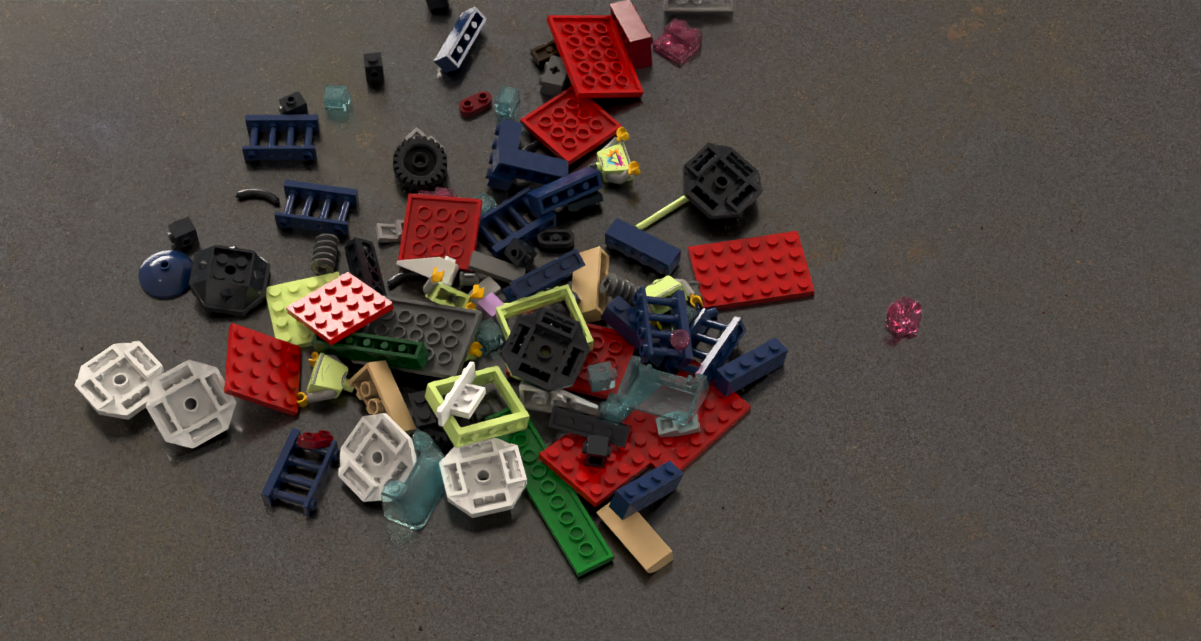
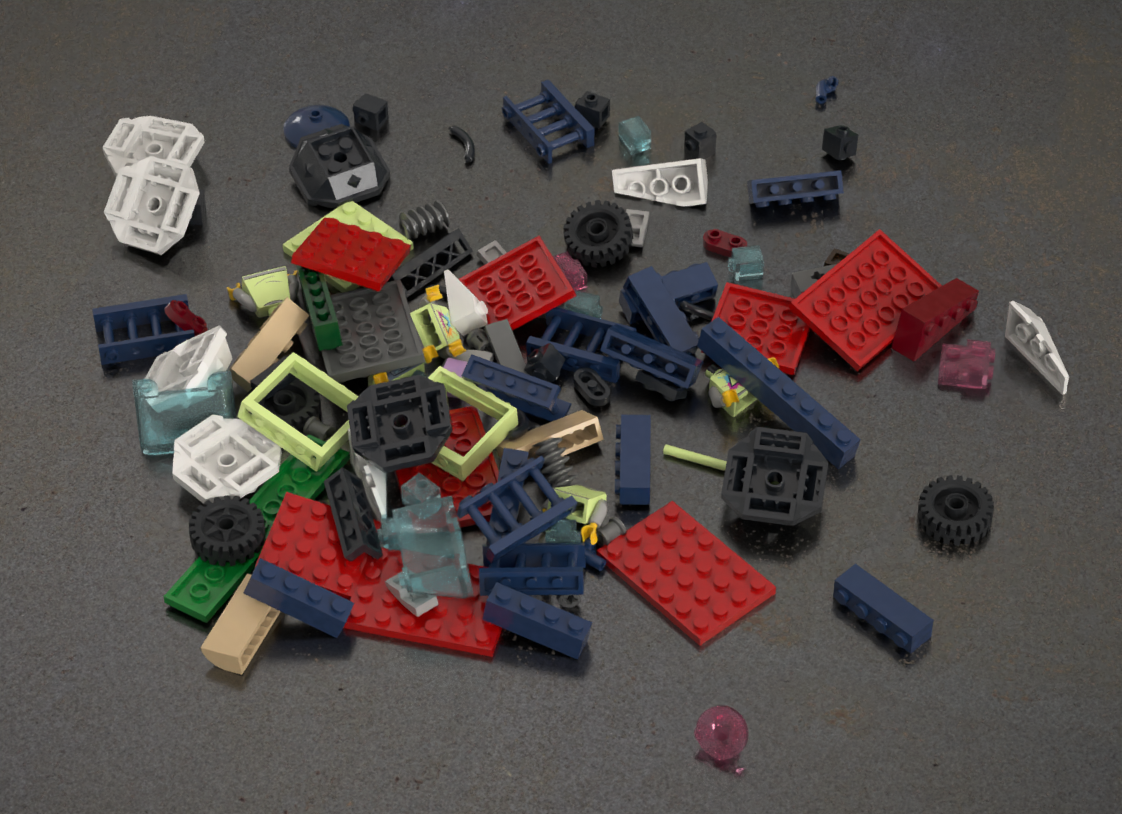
camera: 60 degrees right, 10 degrees down
red plate [224,323,301,416] -> none
dark blue fence [274,180,359,236] -> none
white bracket [436,362,486,427] -> none
black brick [582,434,611,468] -> none
clear pink tile [670,329,690,350] -> none
none -> black wheel [189,495,265,566]
none -> white wedge [612,158,708,207]
none -> dark blue brick [697,317,861,469]
none -> dark blue brick [833,563,933,654]
none -> black wheel [918,475,994,545]

